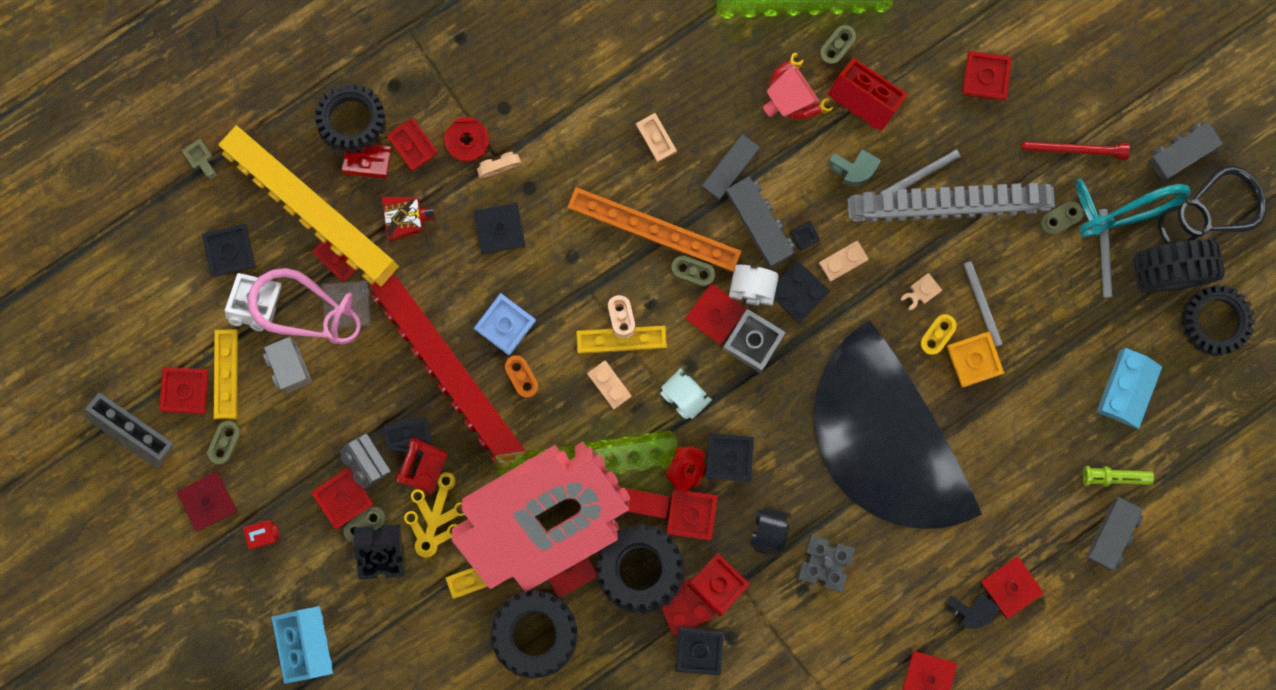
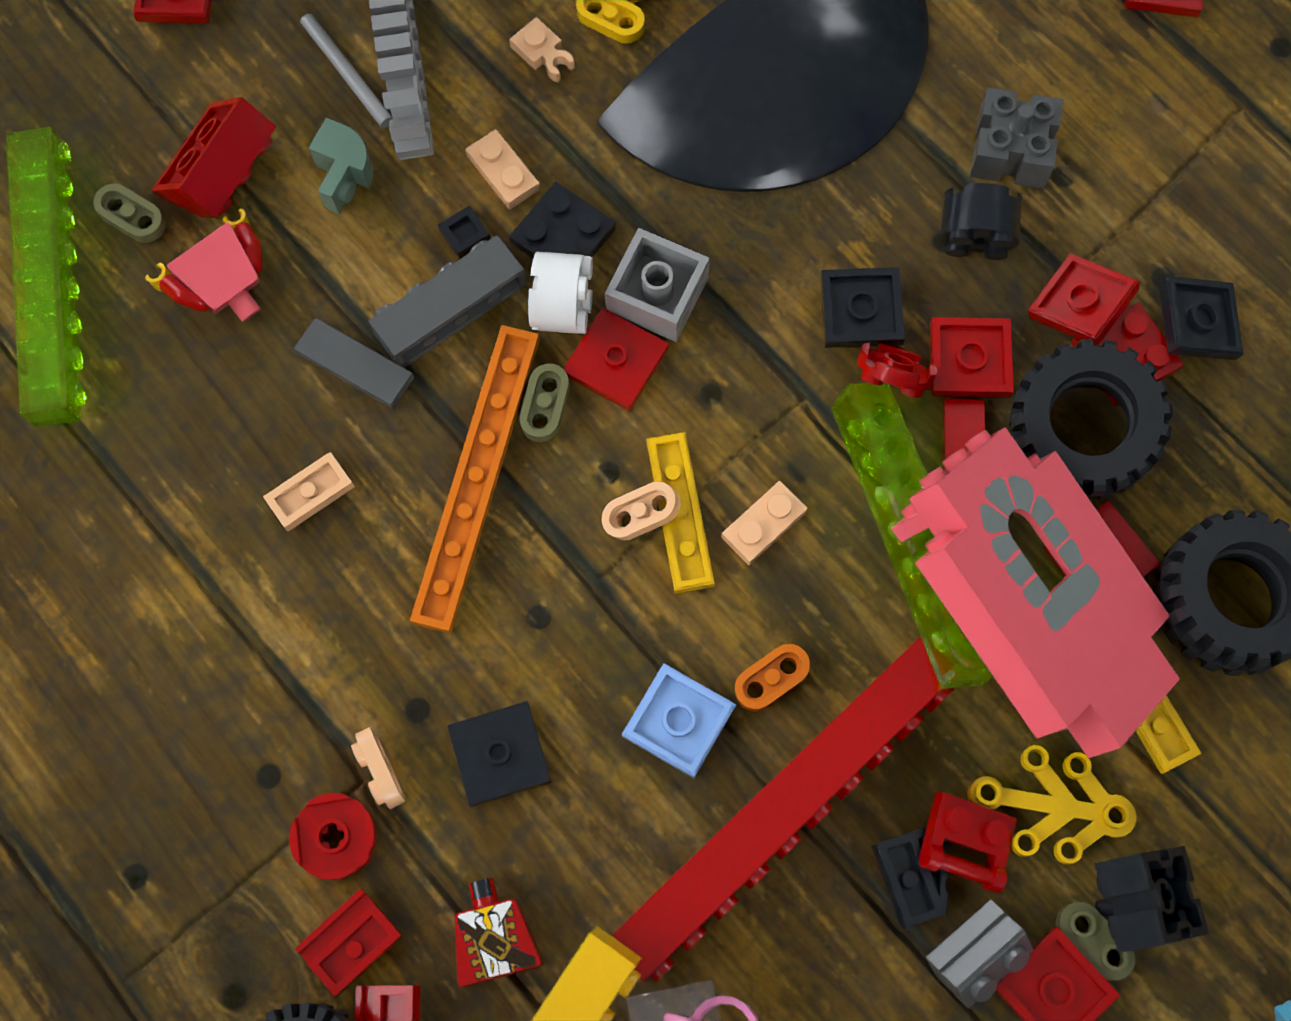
camera: 90 degrees left, 10 degrees down
light aqua brick [660,368,712,419] -> none

